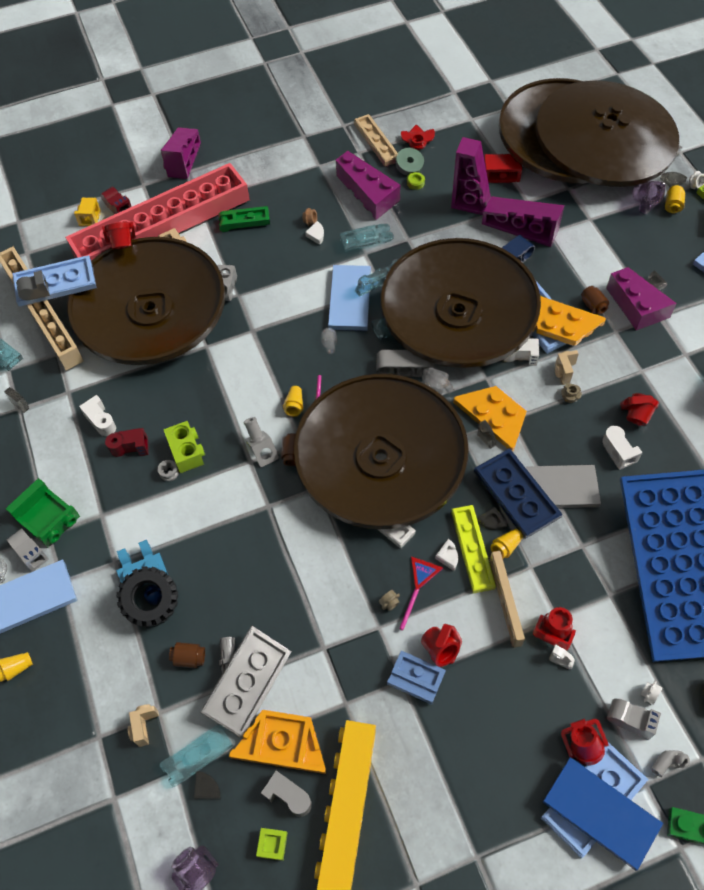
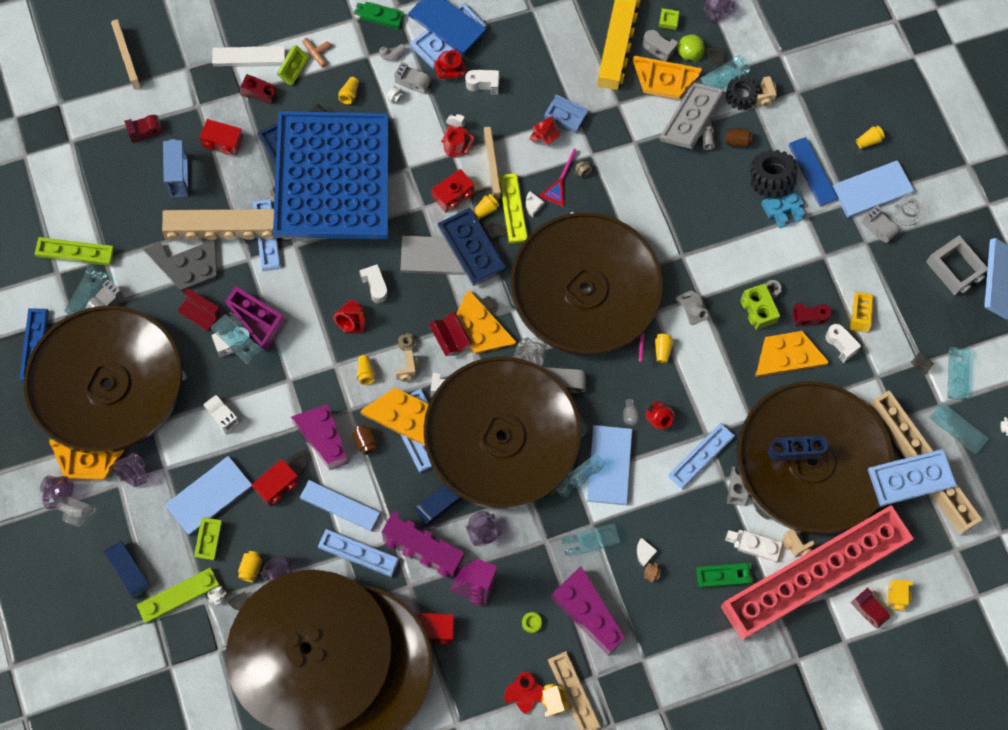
camera: 175 degrees right, 10 degrees up
green panel [6,478,80,548] -> none
dark grey leg [16,270,50,300] -> none
red piece [102,222,136,249] -> none
magenta wedge [161,127,201,179] -> none
reddish brown brick [281,433,296,466] -> none
sand green piece [395,148,424,176] -> none
none -> red brick [252,459,299,506]
none -> light blue tile [300,480,380,531]
none -> light blue tile [318,529,399,578]
none -> yellow cone [357,355,376,385]
none -> dark red panel [429,312,471,357]
none -> red brick [431,169,474,213]
none -> white leg [465,70,499,95]
none -> clear purple piece [465,511,502,546]
none -> brick [542,683,570,716]
none -> red head [646,401,675,430]
none -> light blue tile [667,423,735,490]
none -> lime hair [677,34,705,62]
none -> black tyre [725,75,759,110]
none -> white hinge [725,530,782,563]
none -> light orange wing [755,331,828,377]
none -> dark blue beam [768,436,828,461]
none -> blue tile [788,137,837,207]
none -> yellow slope [850,292,874,332]

